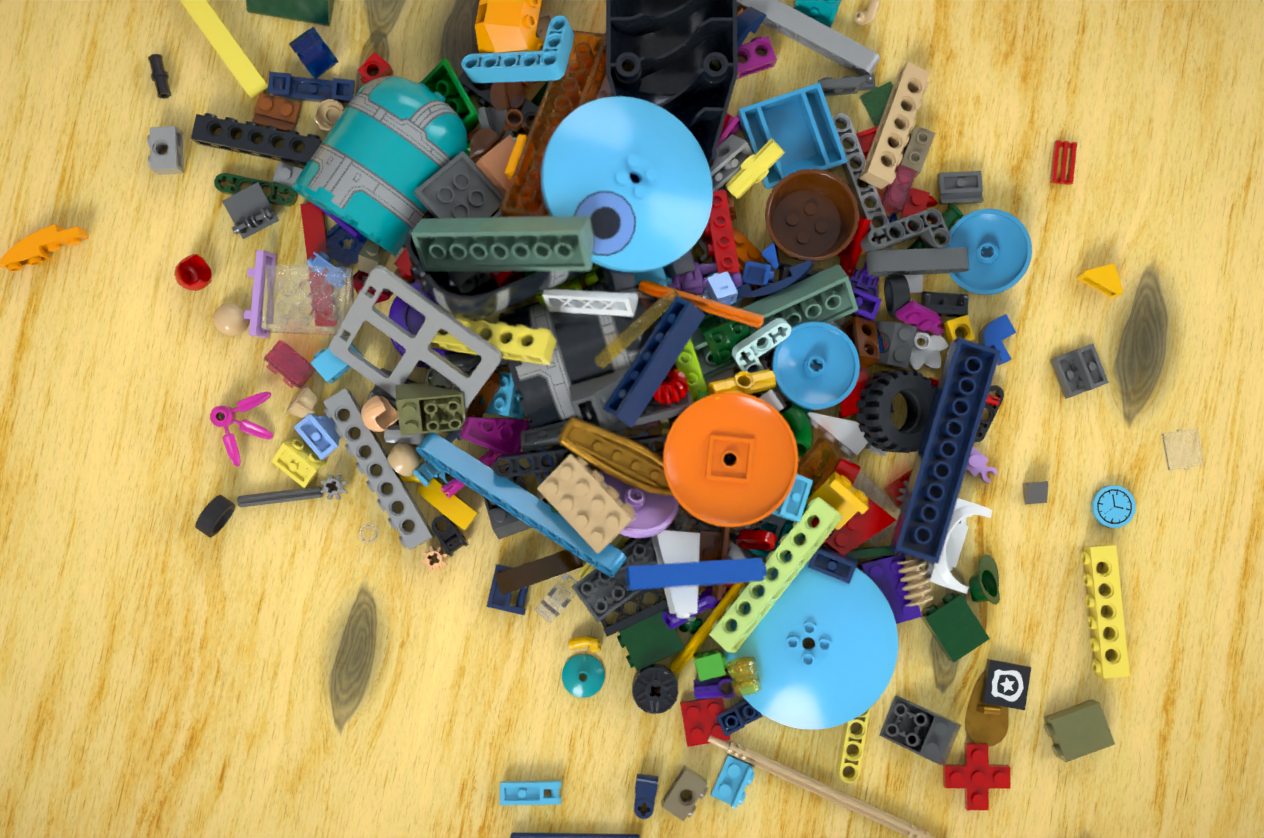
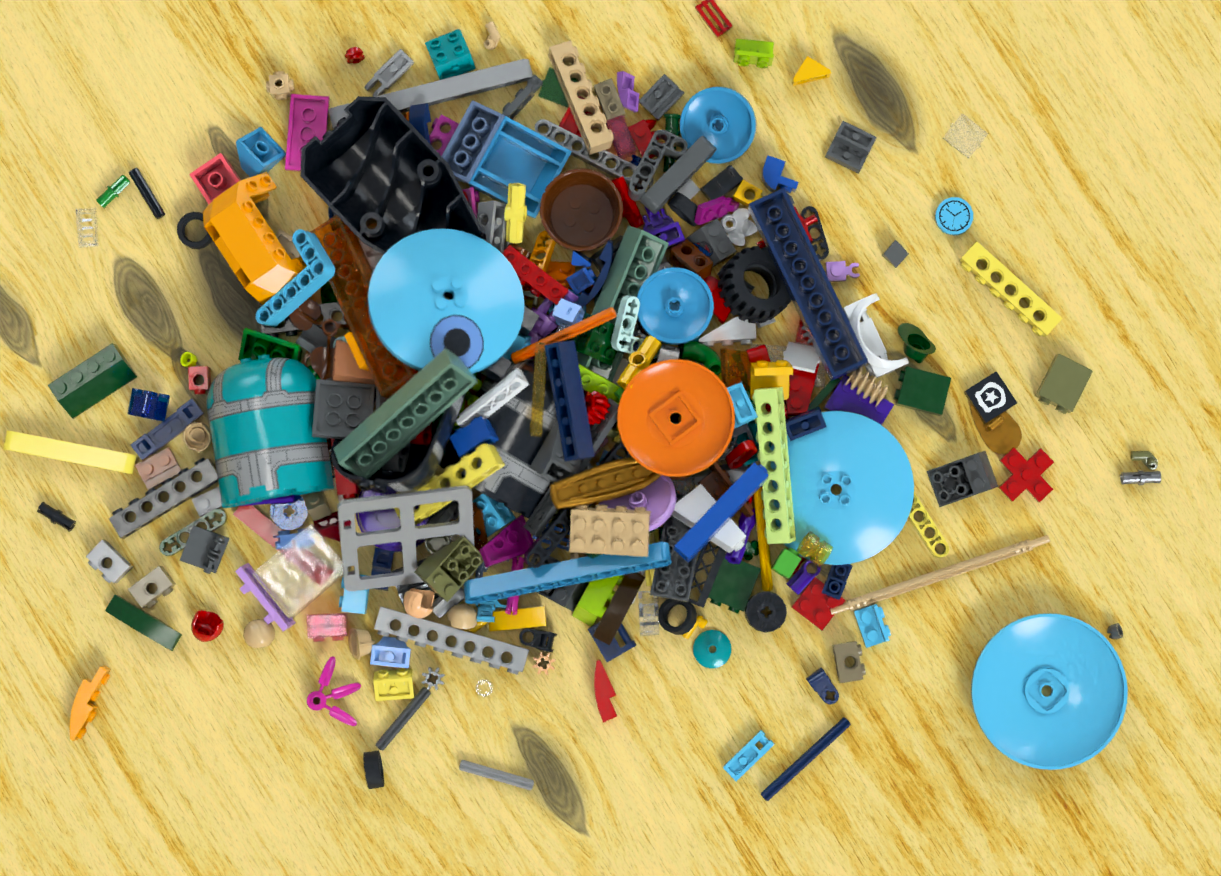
camera: 40 degrees left, 0 degrees up
none -> dark green slope [105,595,182,651]
none -> brick [128,566,176,608]
none -> neon yellow hinge [180,352,197,368]
none -> dark blue slope [371,548,394,591]
none -> sand blue slope [442,100,505,183]
none -> blue brick [450,416,499,458]
none -> light grey axle [459,760,534,790]
none -> light orange beam [530,231,556,272]
none -> lime wedge [572,575,624,627]
none -> red slope [594,660,617,723]
none -> medium lavender slope [617,71,639,112]
none -> black tyre [658,599,697,635]
none -> lime bracket [734,39,774,68]
none -> white piece [783,342,820,373]

